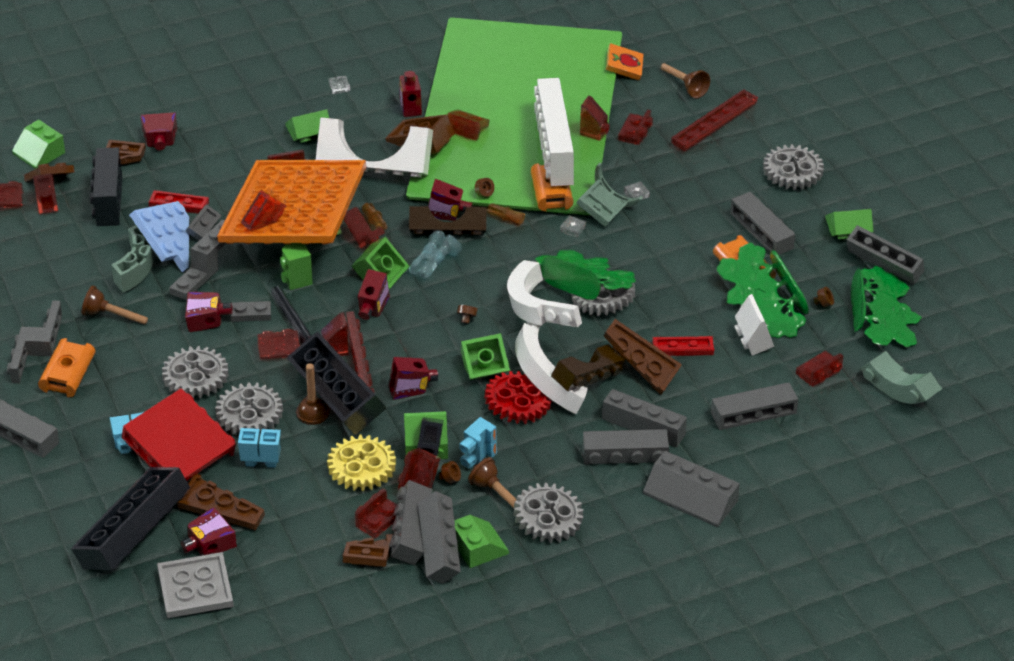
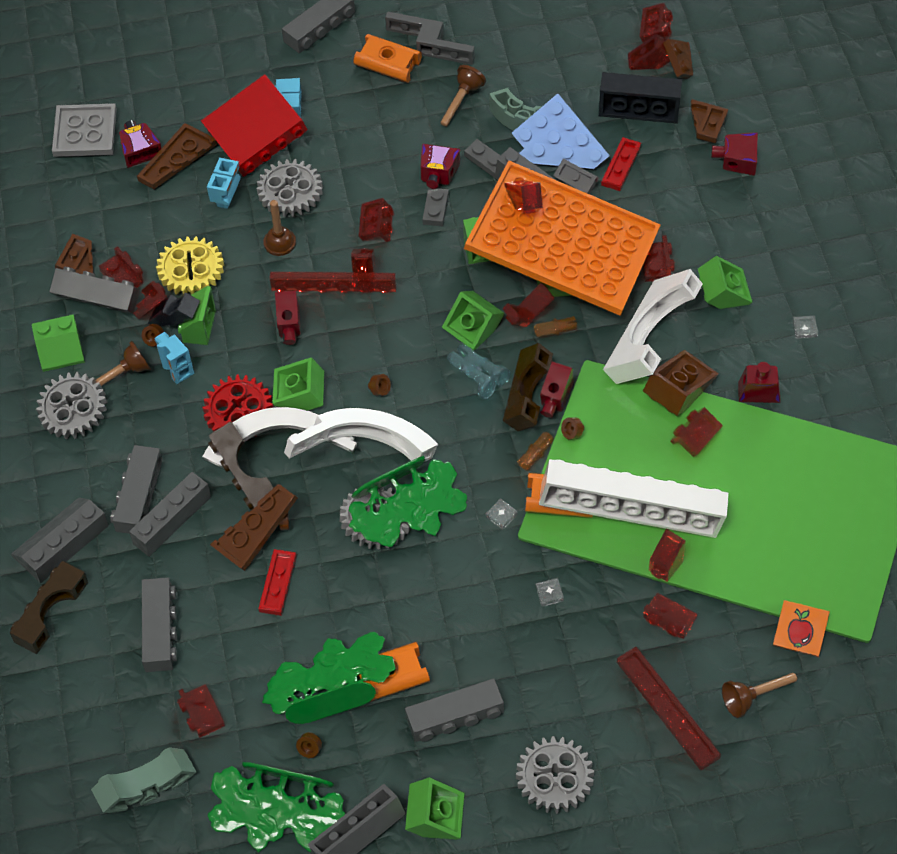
camera: 105 degrees right, 15 degrees up
bright green slope [12,120,65,169] -> none
black brick [71,467,190,571] -> none
light grey gear [162,346,229,398] -> none
black axle [271,285,312,343] -> none
black brick [287,331,387,435] -> none
dark red torso [358,269,390,320] -> none
dark grey brick [418,491,461,584] -> none
sand green piece [576,162,643,227] -> none
white slope [734,294,774,356] -> none
none -> dark brown arch [10,561,88,654]

